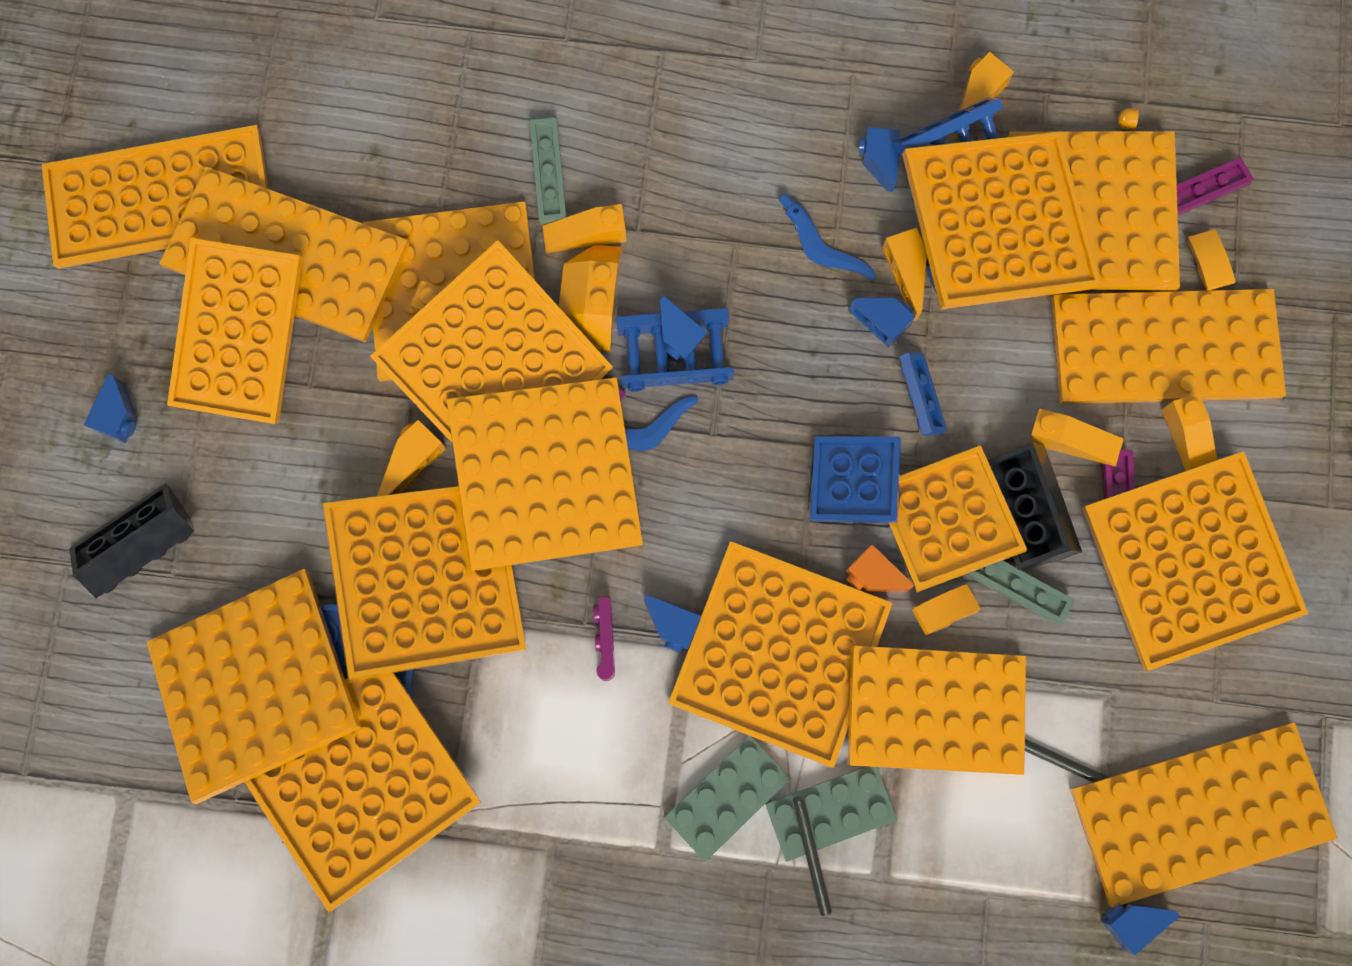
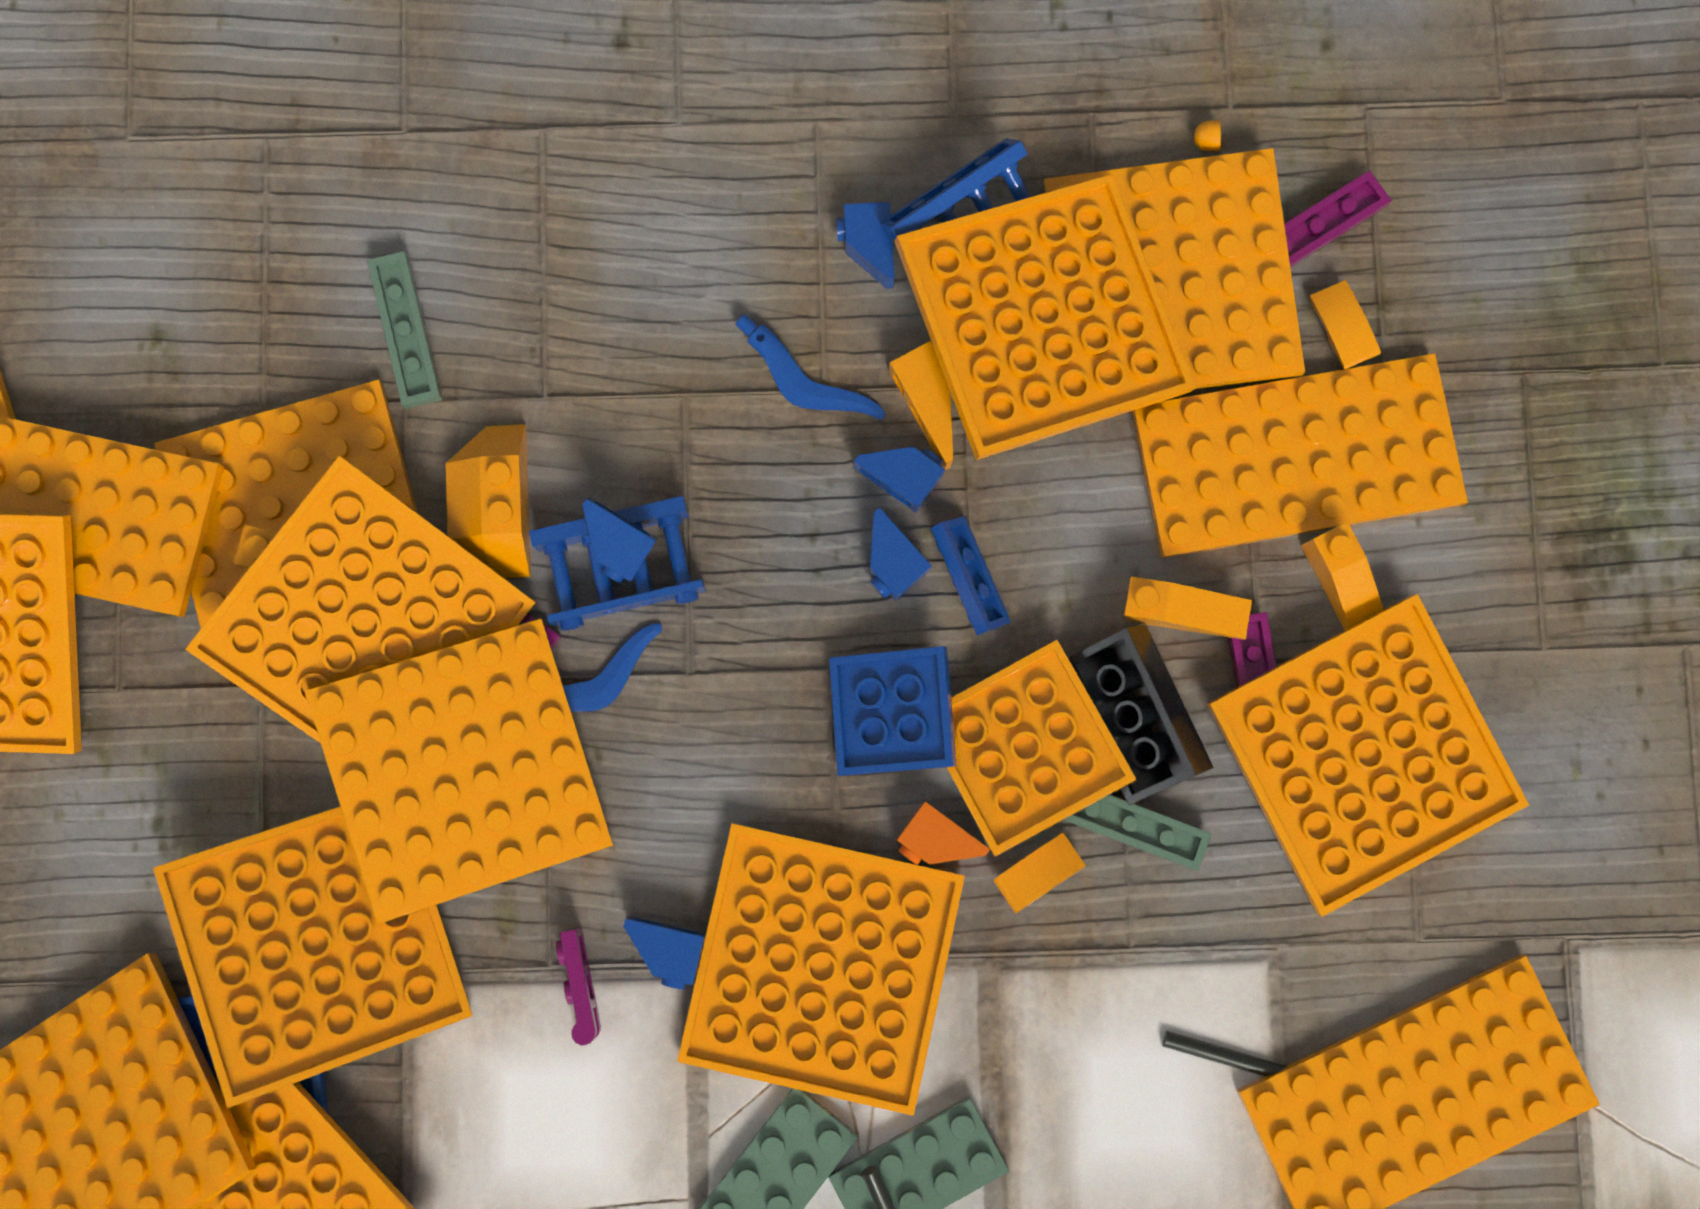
camera: 10 degrees left, 5 degrees up
light orange slope [377,420,446,496] -> none
light orange slope [542,204,627,253] -> none
light orange plate [847,646,1026,775] -> none
light orange slope [952,52,1014,139] -> none
none -> blue slope [869,508,932,601]

